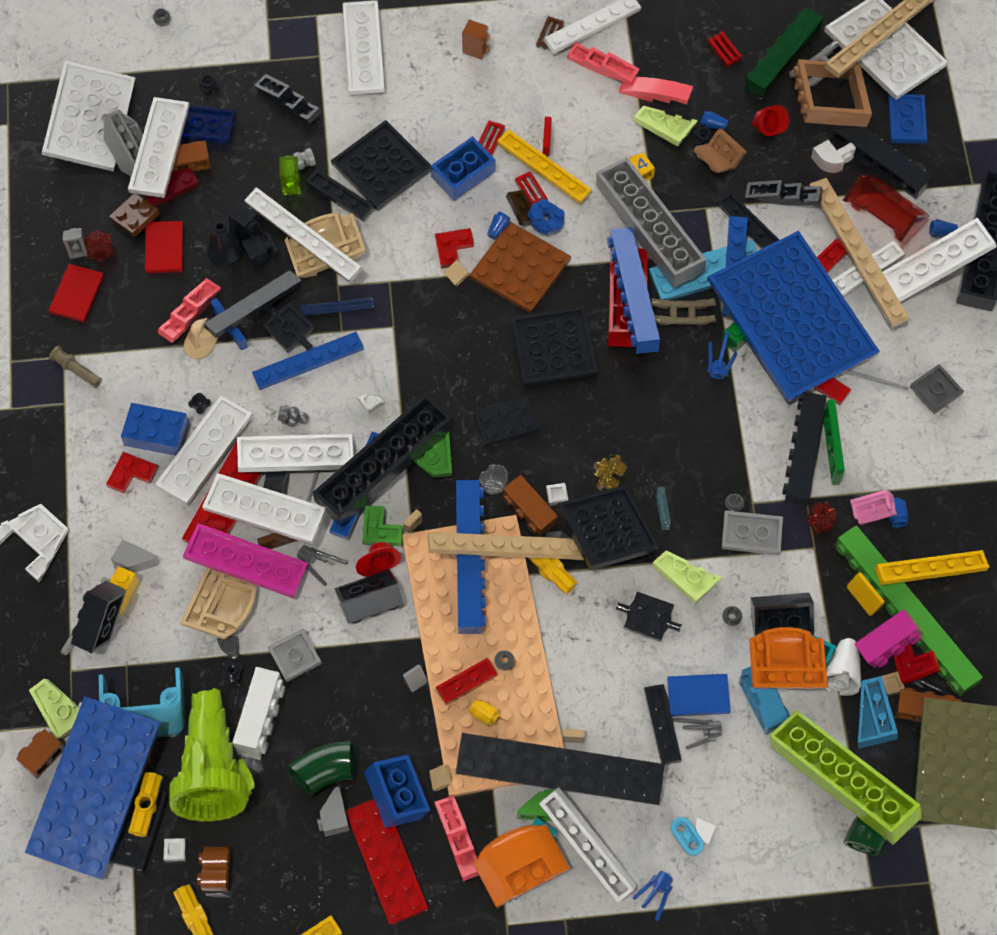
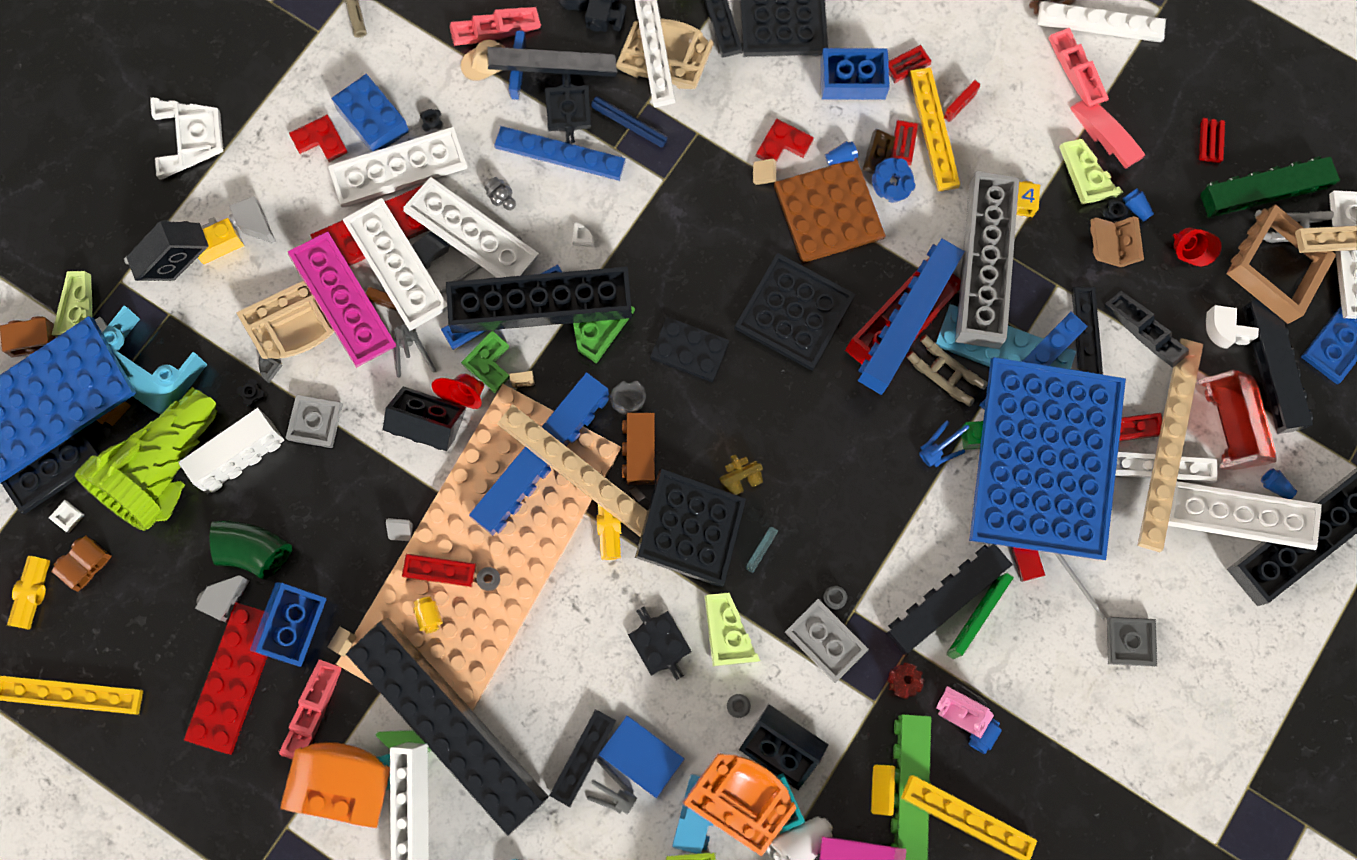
camera: 35 degrees right, 10 degrees up
yellow piece [129,772,163,837] -> none
white tile [546,483,568,506] -> none
tan tile [563,729,584,743] -> none

